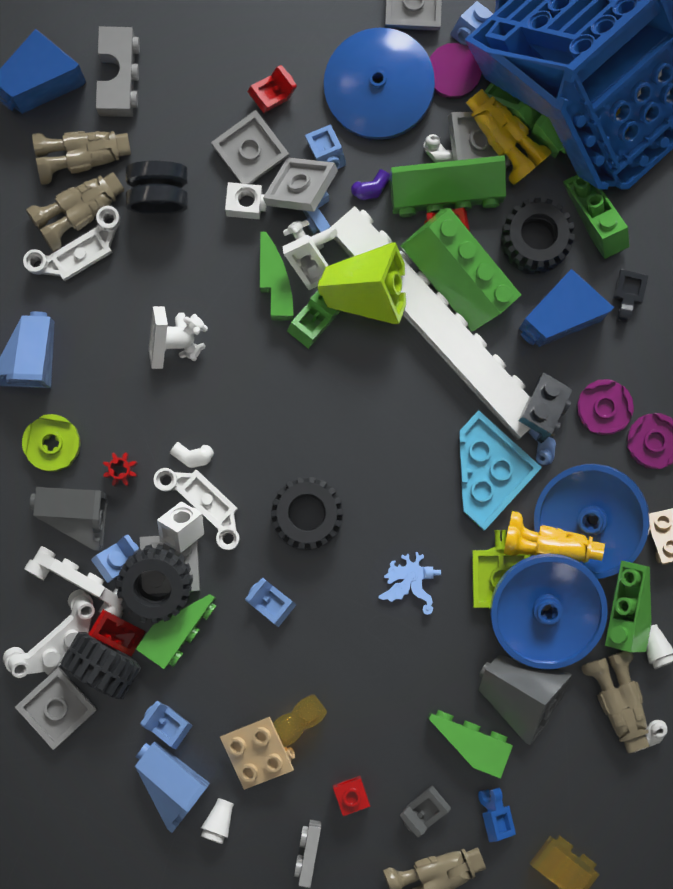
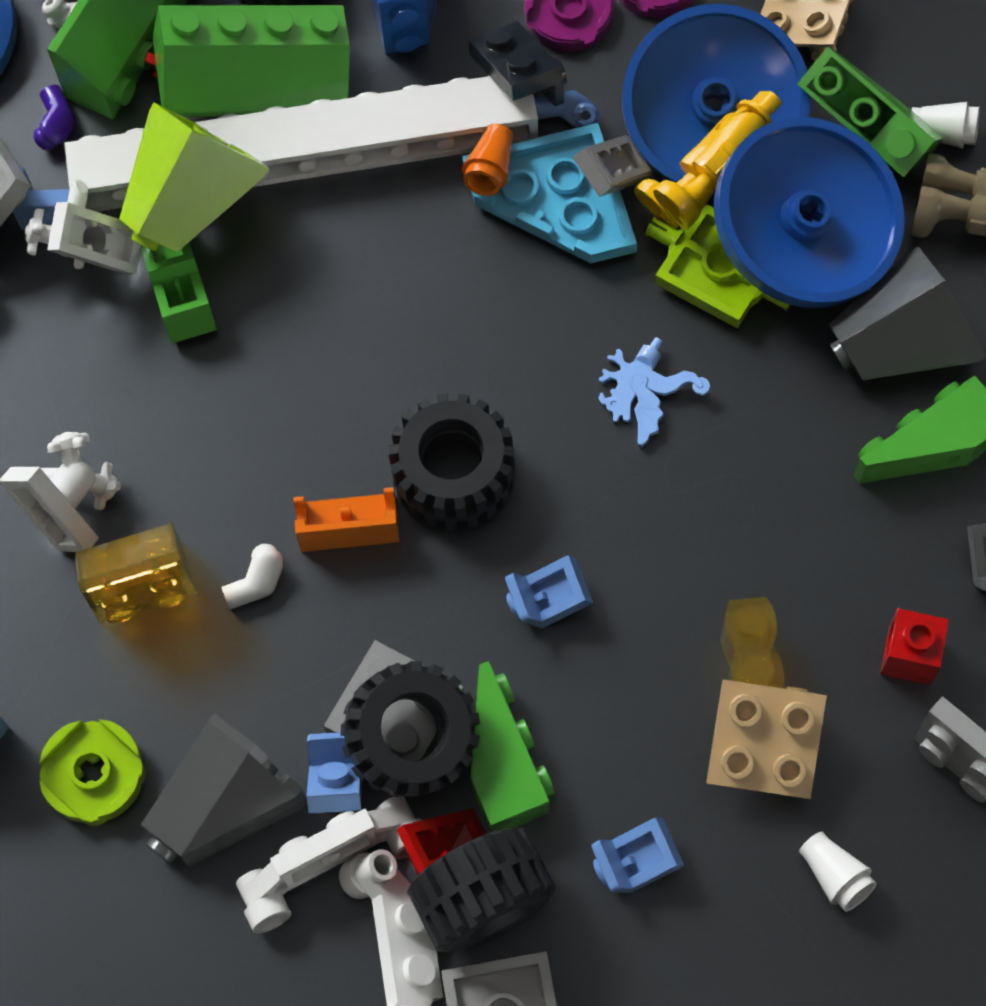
camera: 50 degrees left, 15 degrees down
red gear [103,452,138,487] -> none
medium blue slope [135,741,210,833] -> none
white plate [154,468,240,550] -> none
white brick [157,502,204,553] -> none
bright green slope [260,232,294,321] -> none
none -> clear yellow slope [75,523,196,623]
none -> orange hinge [293,487,400,552]
none -> orange cone [462,124,514,196]
none -> light grey plate [573,135,652,197]

